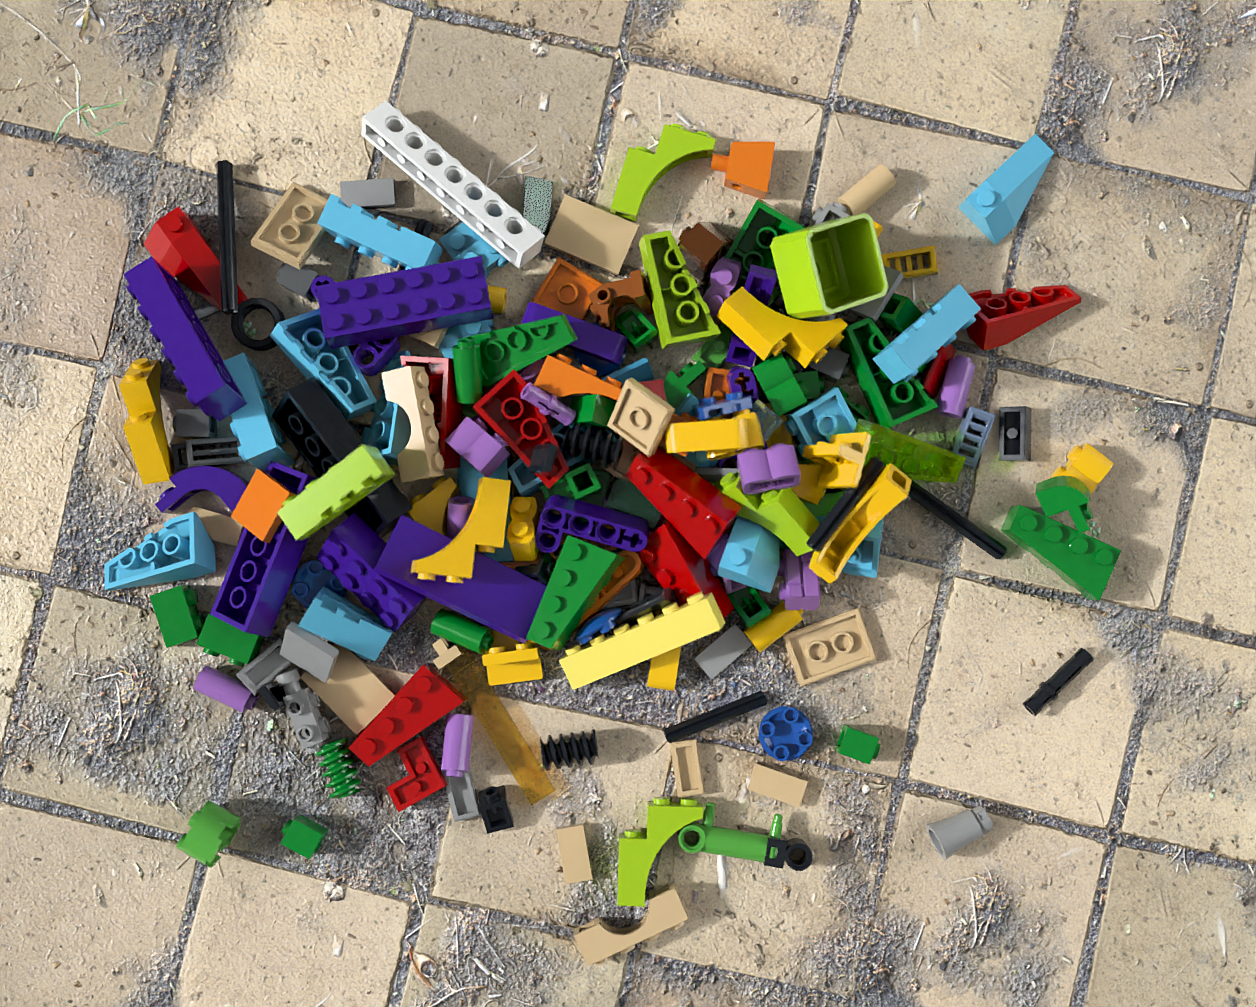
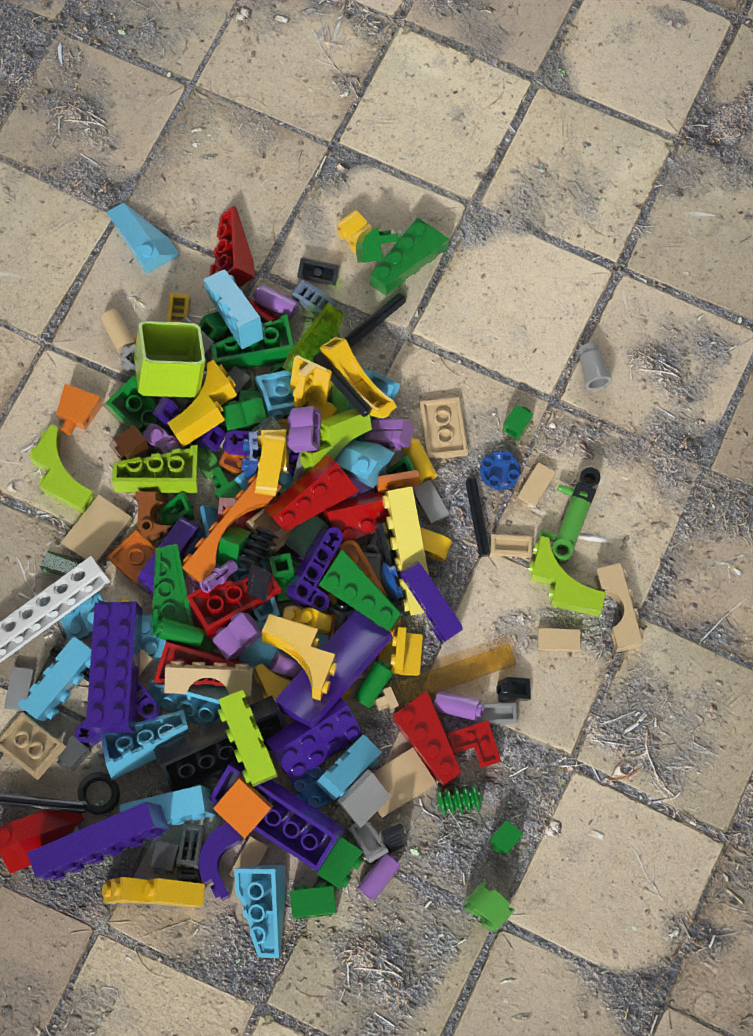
camera: 80 degrees left, 15 degrees down
light grey brick [276,669,330,753] -> none
black piece [540,729,599,771] -> none
tan tile [607,378,675,457] -> none
black pin [1022,647,1094,716] -> none
none -> orange plate [377,470,420,493]
none -> dark purple beam [400,561,463,643]

